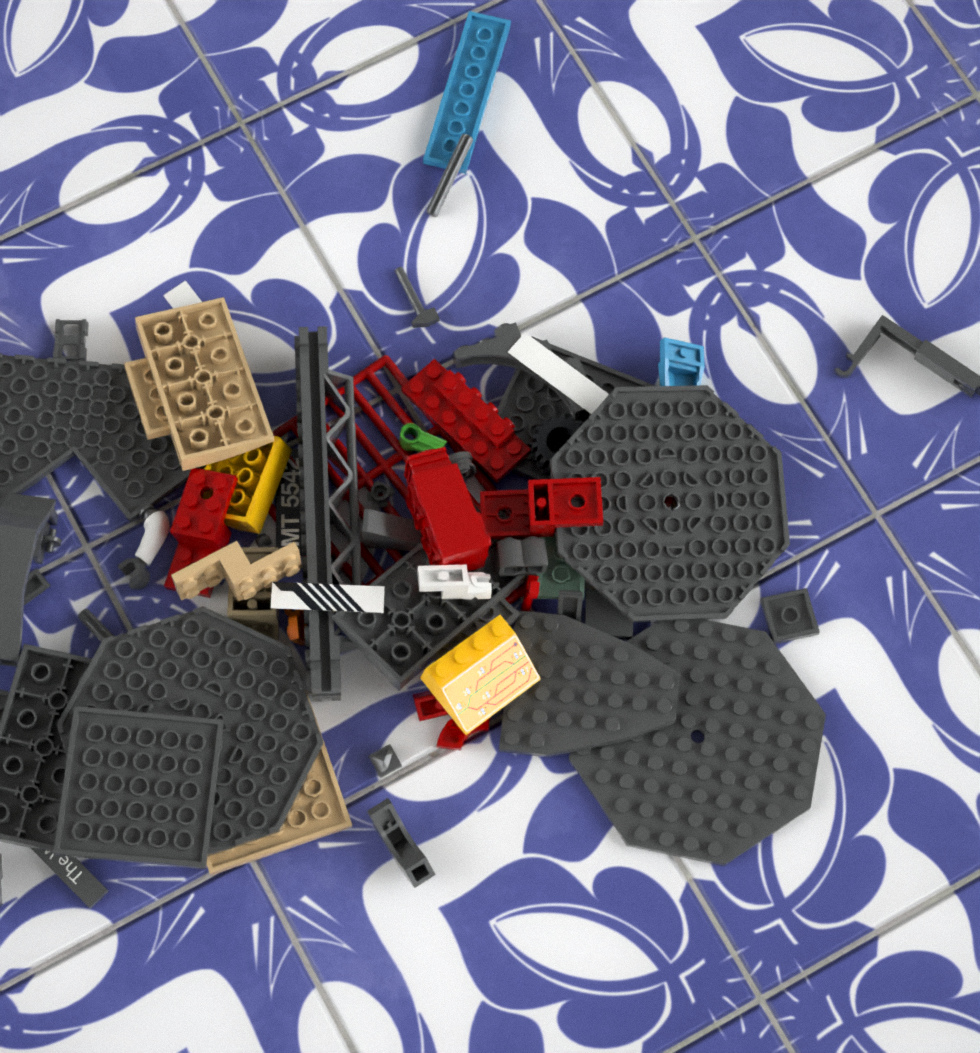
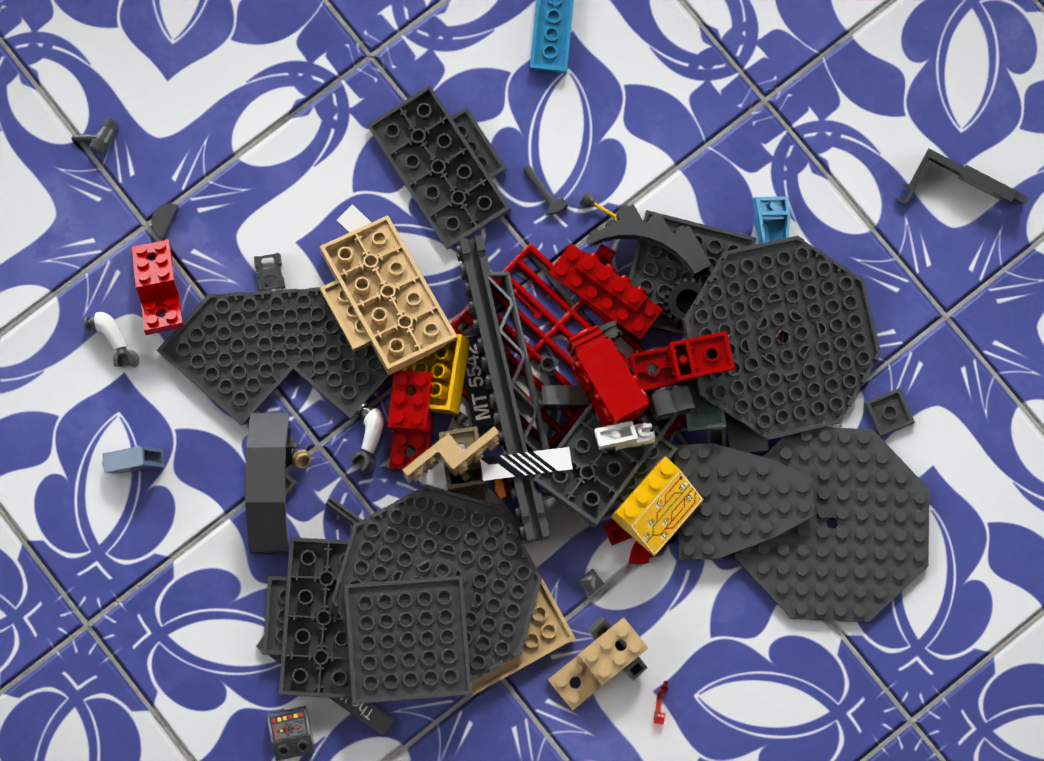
camera: 10 degrees left, 10 degrees up
bright green piece [400,423,447,452] -> none
dark grey axle [426,134,473,217] -> none
white sticker [508,333,609,414] -> none
red bar [520,575,540,612] -> none
none -> tan plate [292,450,311,469]
none -> dark grey slope [367,85,512,250]
none -> red hinge [513,289,541,319]
none -> tan bracket [548,617,648,710]
none -> dark grey hinge [579,191,618,221]
none -> red hinge [595,243,616,263]
none -> clear red piece [653,681,668,724]

